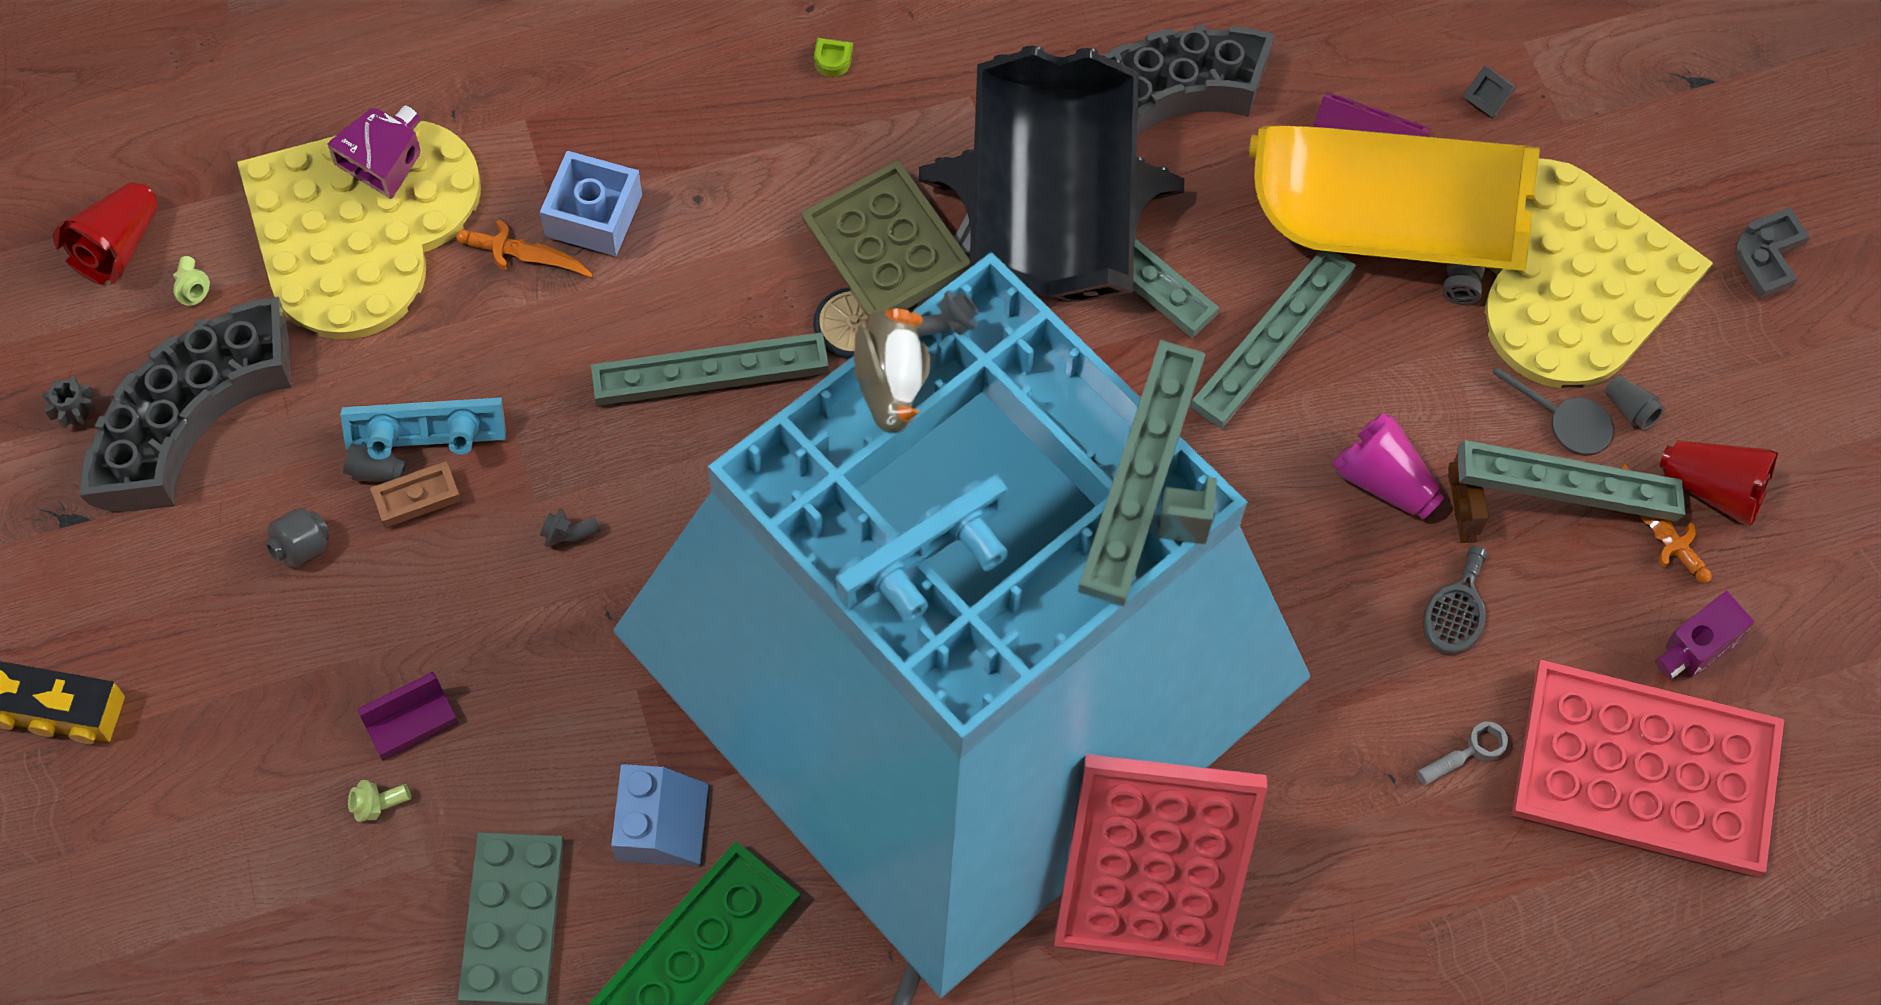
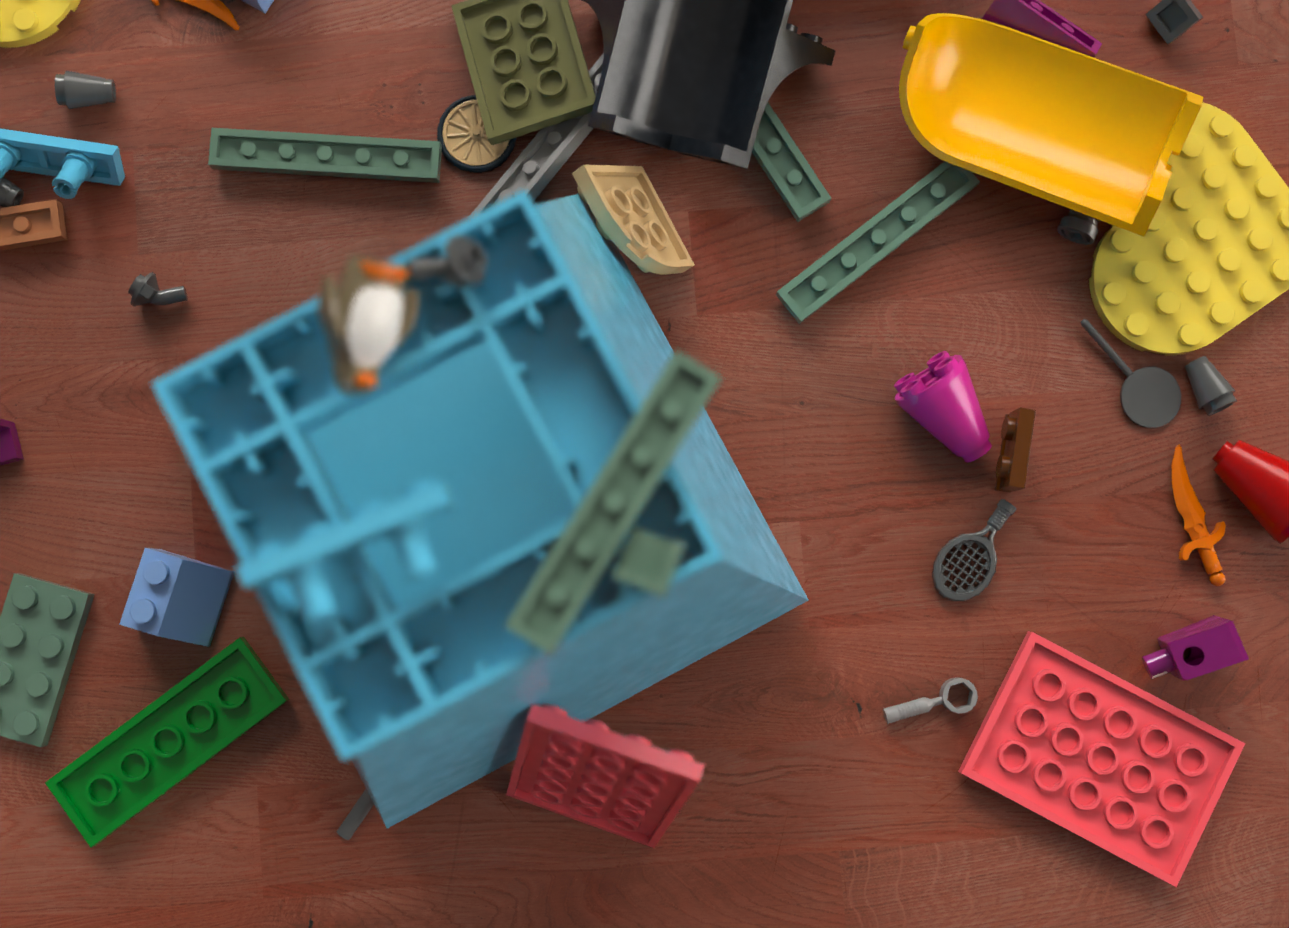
camera: 15 degrees right, 20 degrees up
sand green plate [1457,440,1685,522] -> none
none -> dark grey cone [55,70,116,109]

